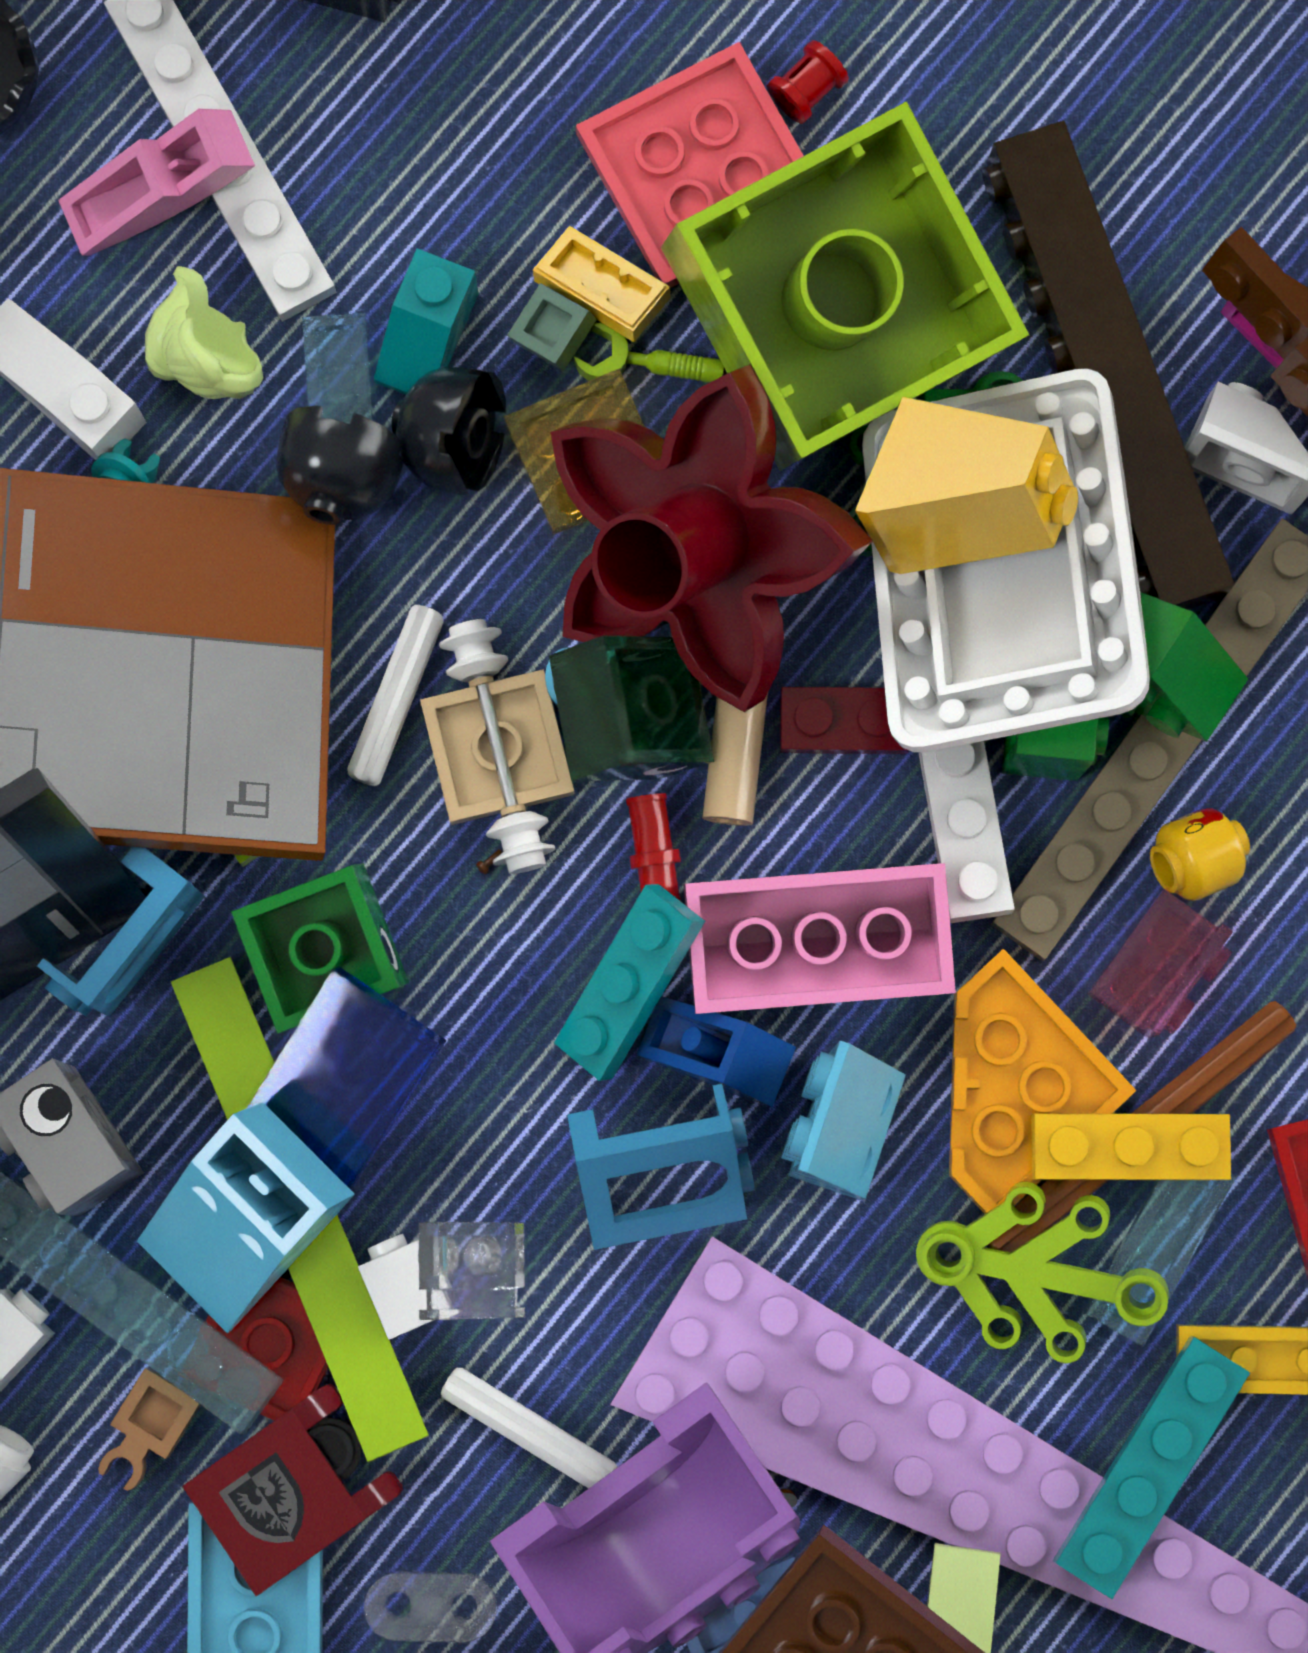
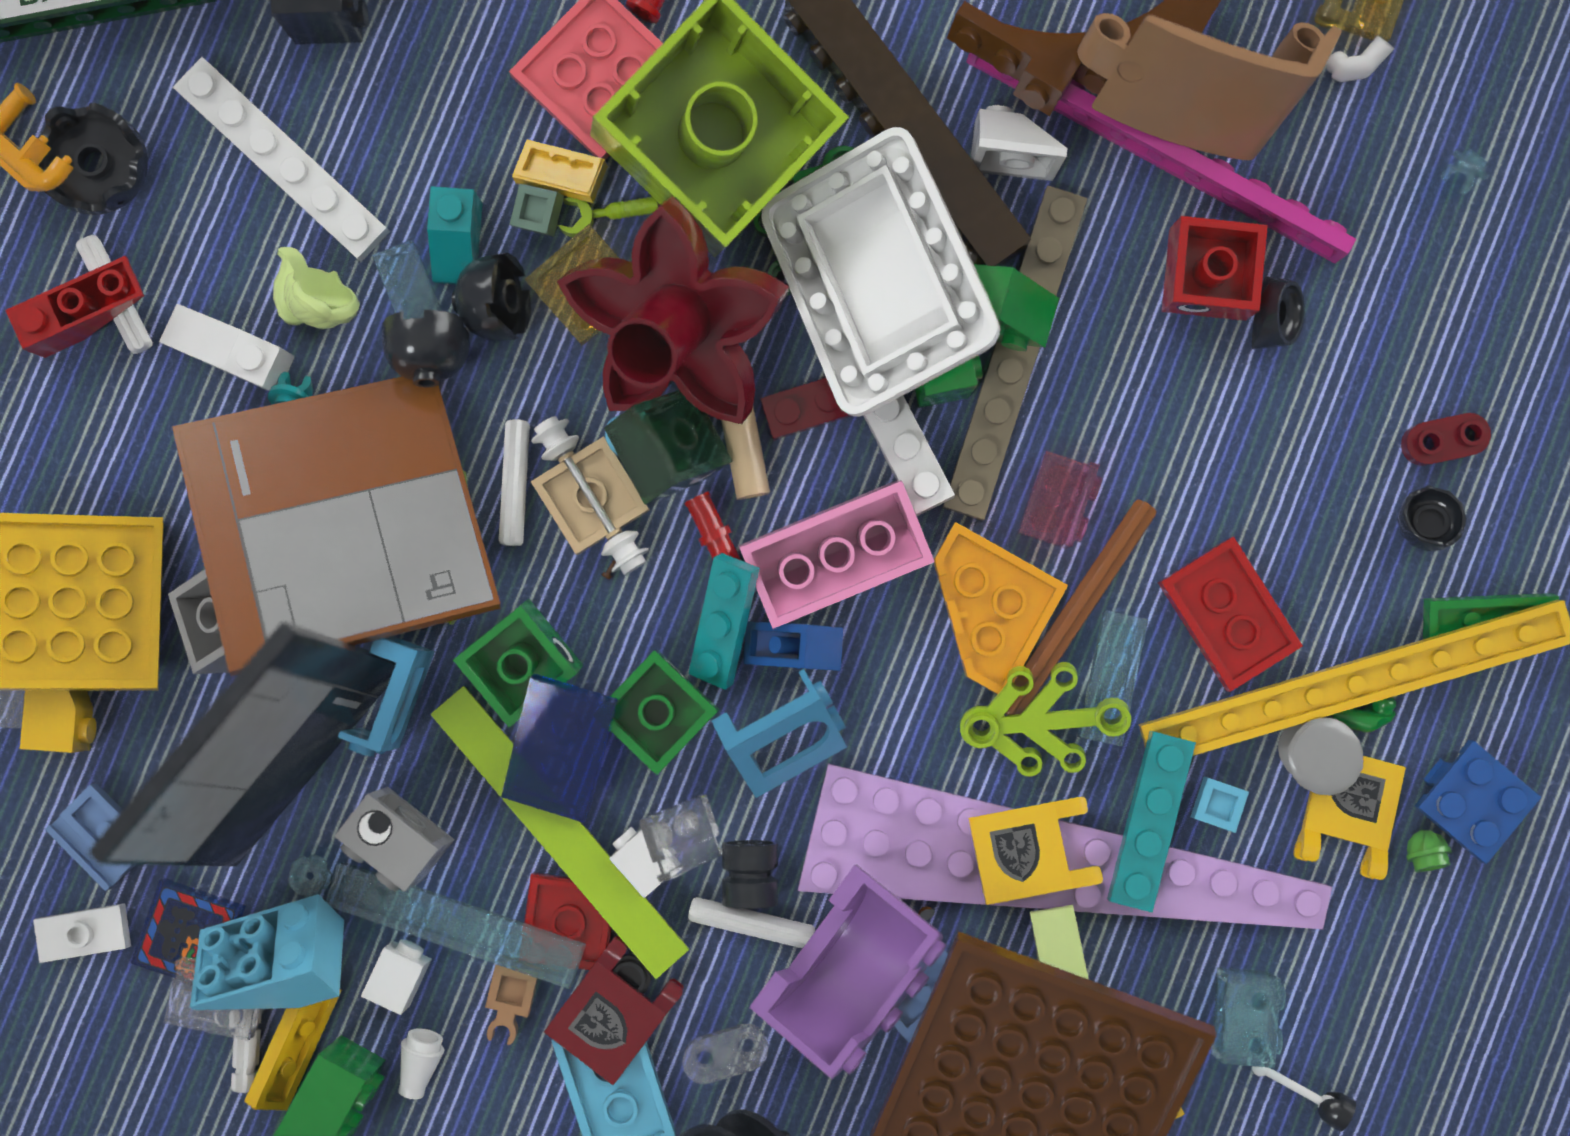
camera: 20 degrees left, 5 degrees up
bright pink slope [58,108,255,256] -> none
medium azure slope [137,1102,355,1333] -> none
medium azure slope [781,1041,906,1200] -> none
yellow slope [855,397,1078,574] -> none
yellow plate [1031,1114,1231,1180] -> none
yellow head [1150,808,1250,900] -> none
none -> green brick [593,650,720,775]
none -> black wheel [722,840,778,909]
none -> yellow flag [968,796,1103,905]
none -> medium azure plate [1190,777,1249,833]

